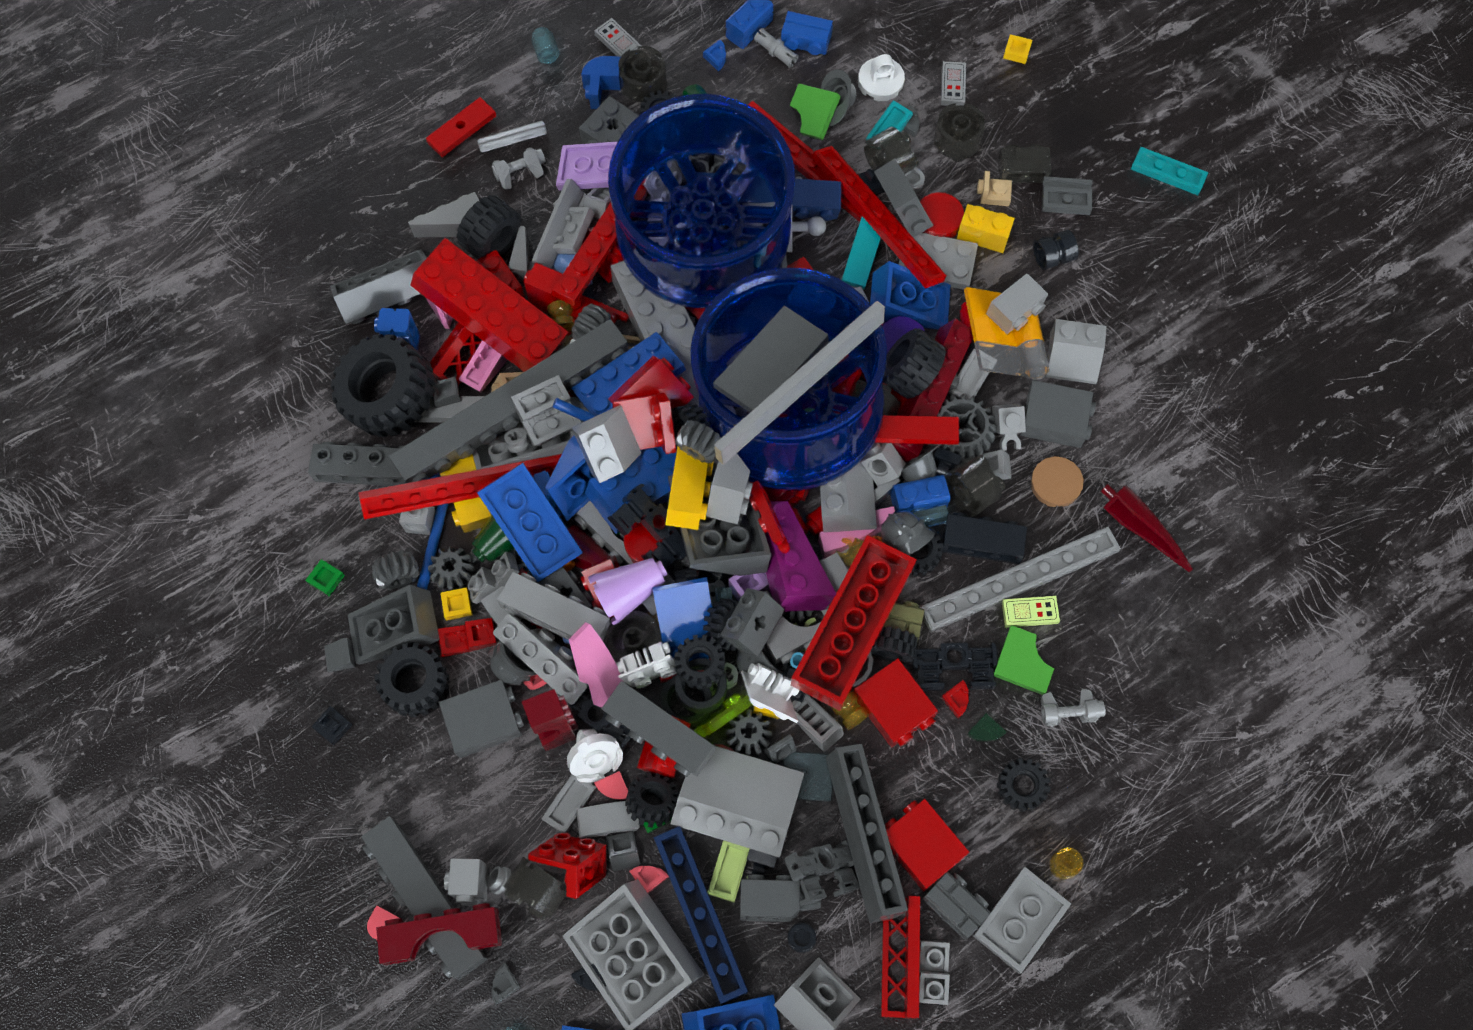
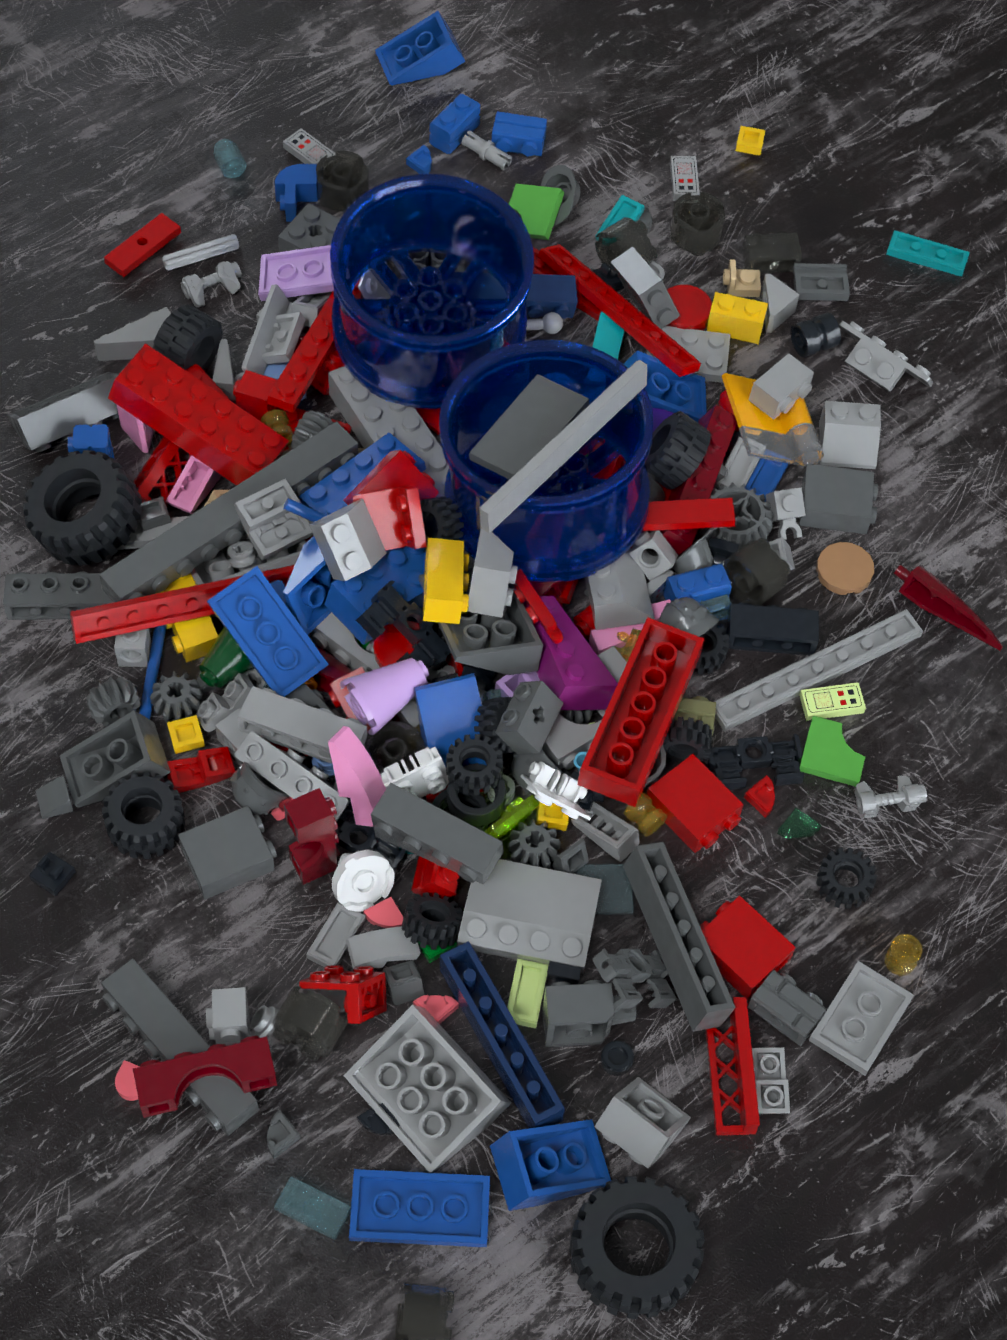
camera: 10 degrees left, 10 degrees down
green tile [305,559,345,596] -> none
dark grey gear [675,420,721,463] -> none
white tile [858,54,905,101] -> none
none -> blue tile [746,451,790,502]
none -> light grey slope [761,274,799,333]
none -> light grey bracket [839,320,933,392]

